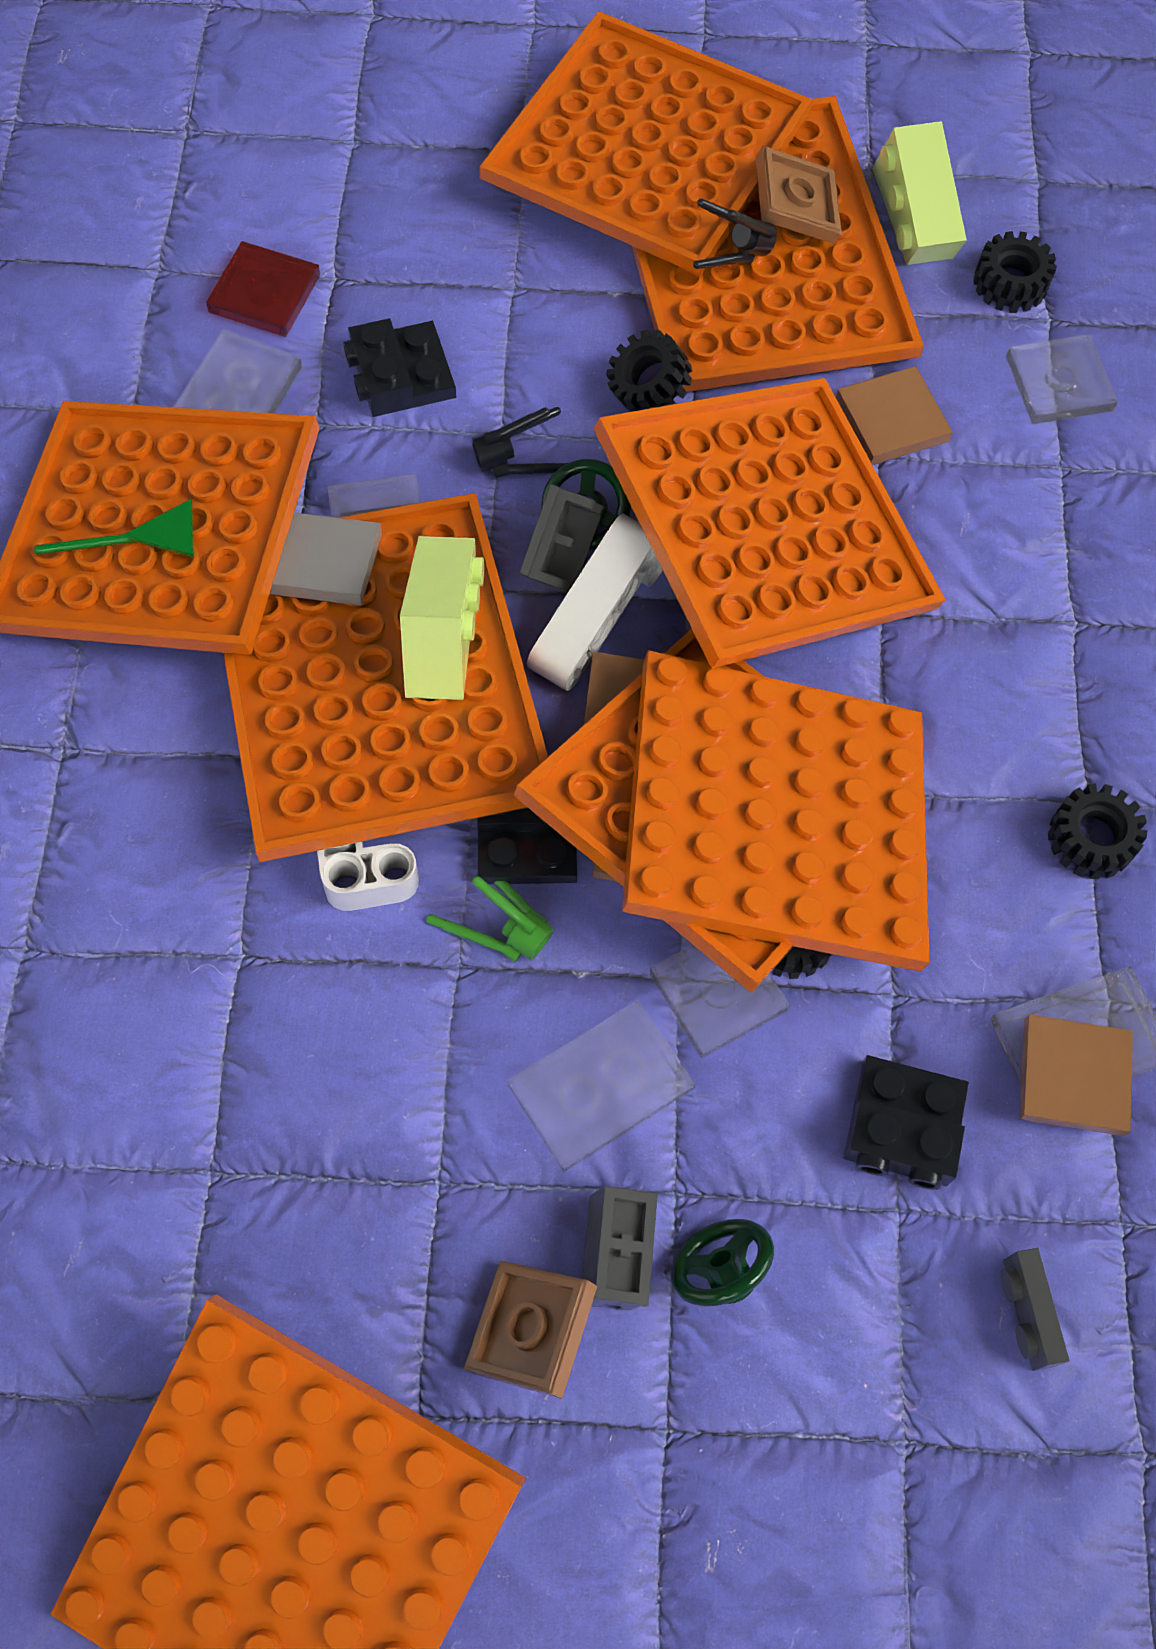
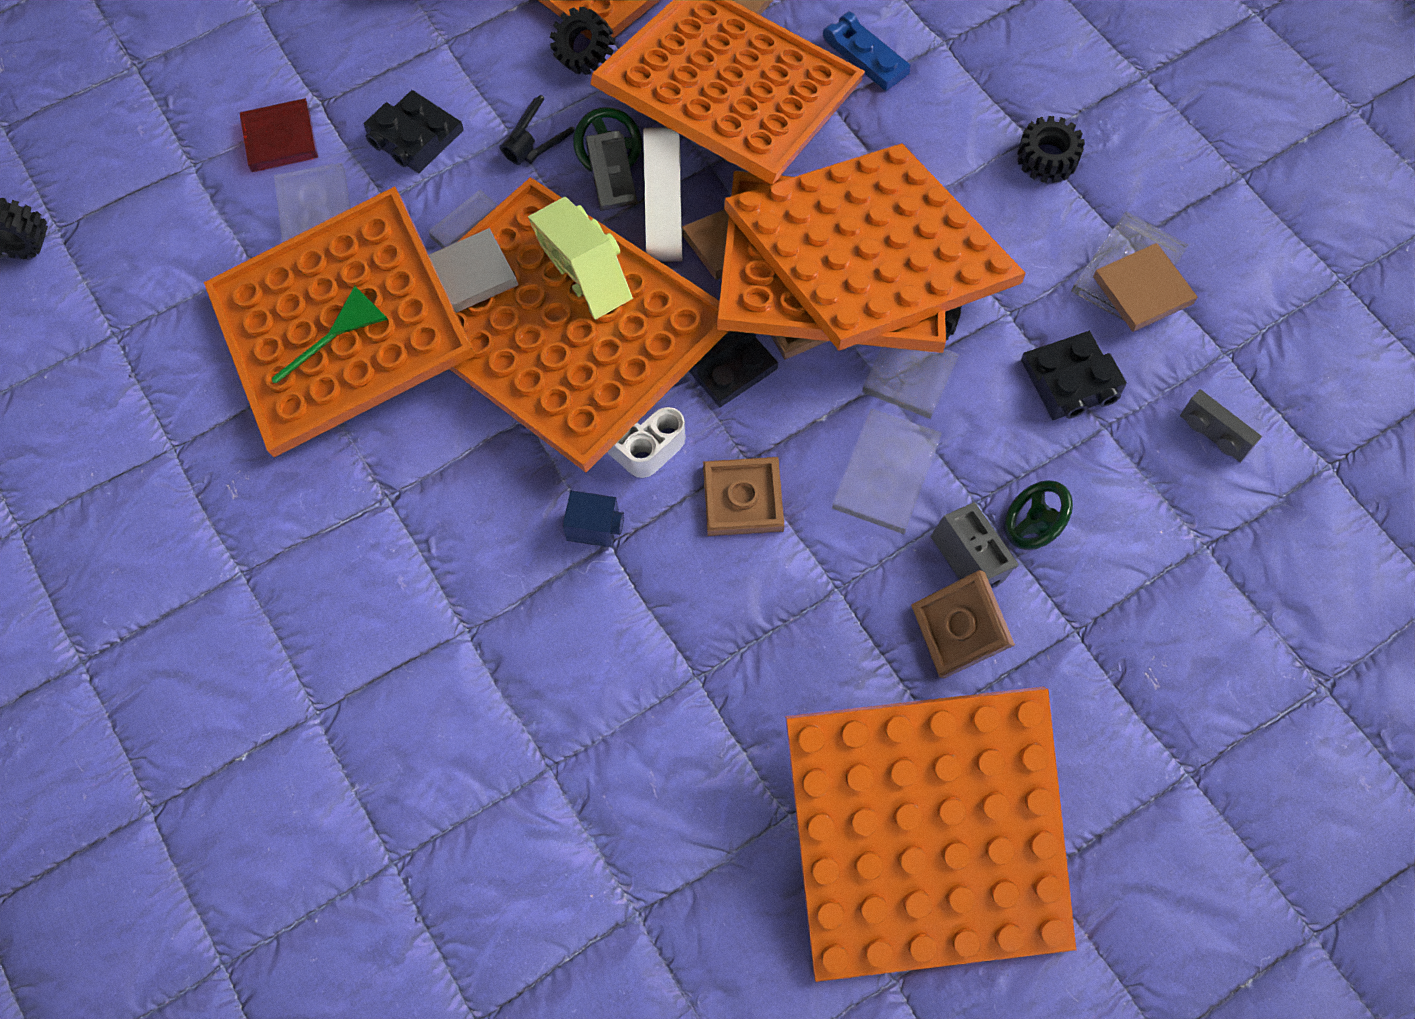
camera: 30 degrees left, 0 degrees up
bright green plant [426,876,555,962] -> none
none -> dark blue brick [562,490,624,548]
none -> medium nougat tile [703,457,785,536]
none -> blue plate [822,11,911,91]

